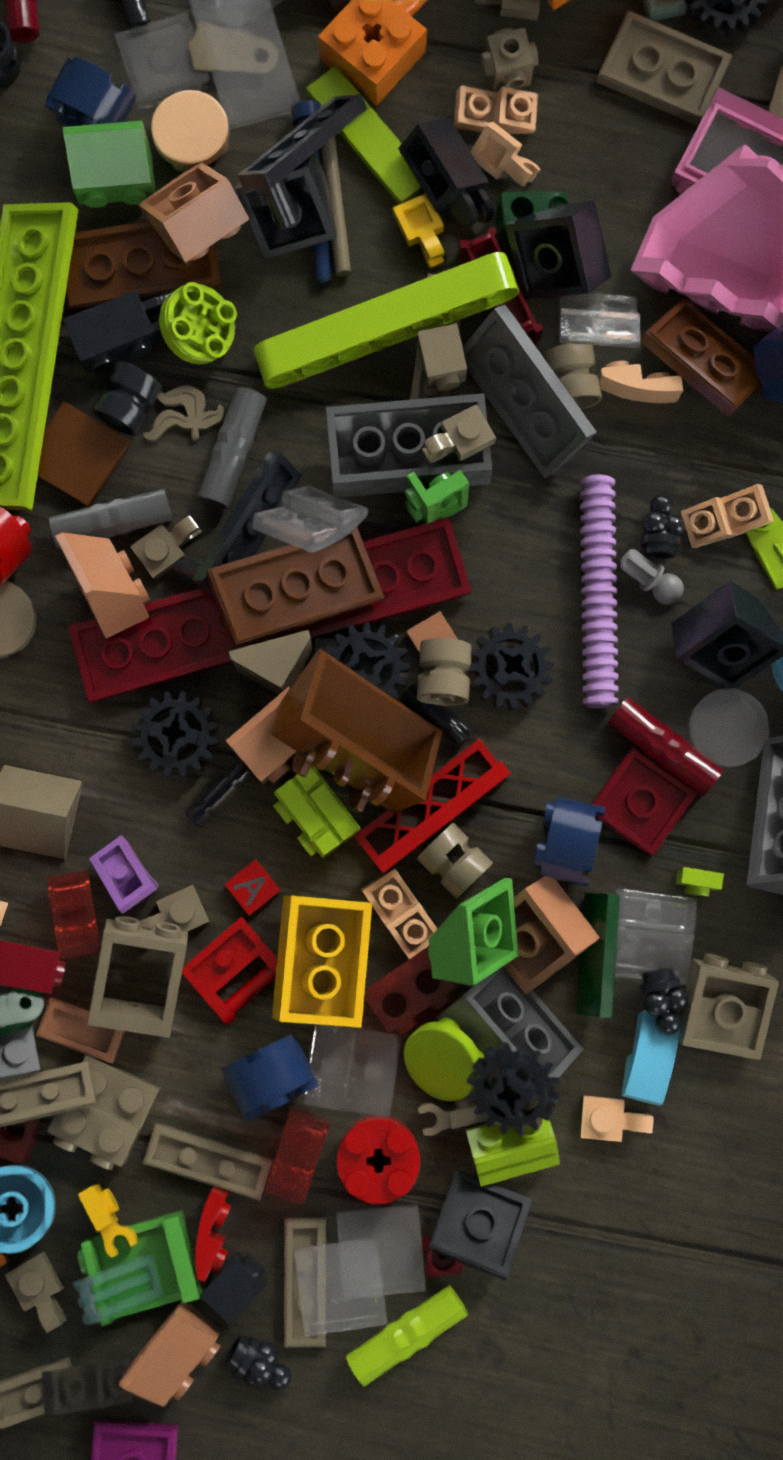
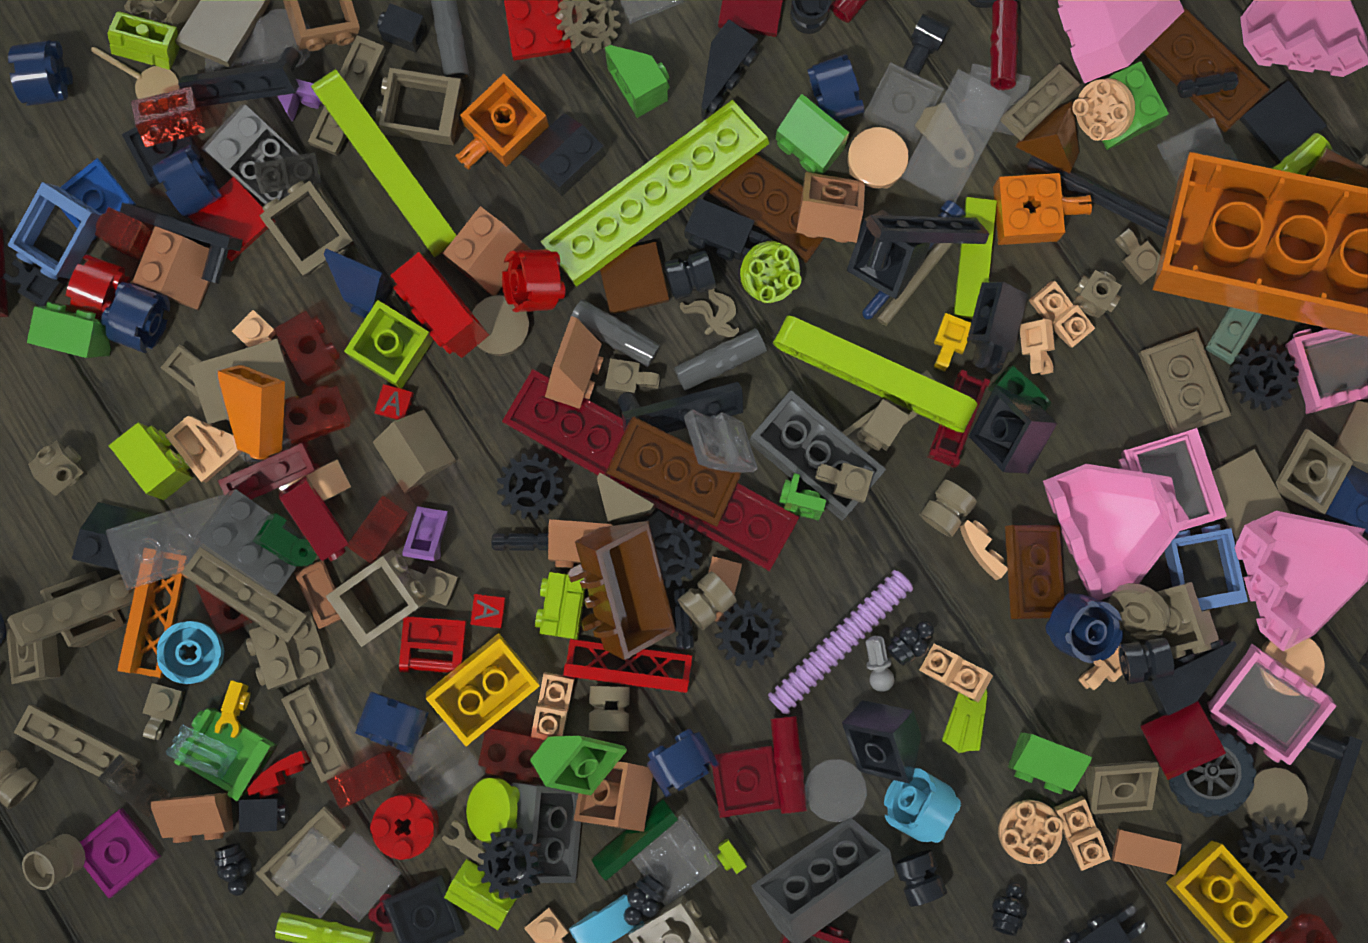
camera: 50 degrees right, 0 degrees up
dark grey plate [462,304,597,479] -> none
clear slope [558,293,640,348] -> none

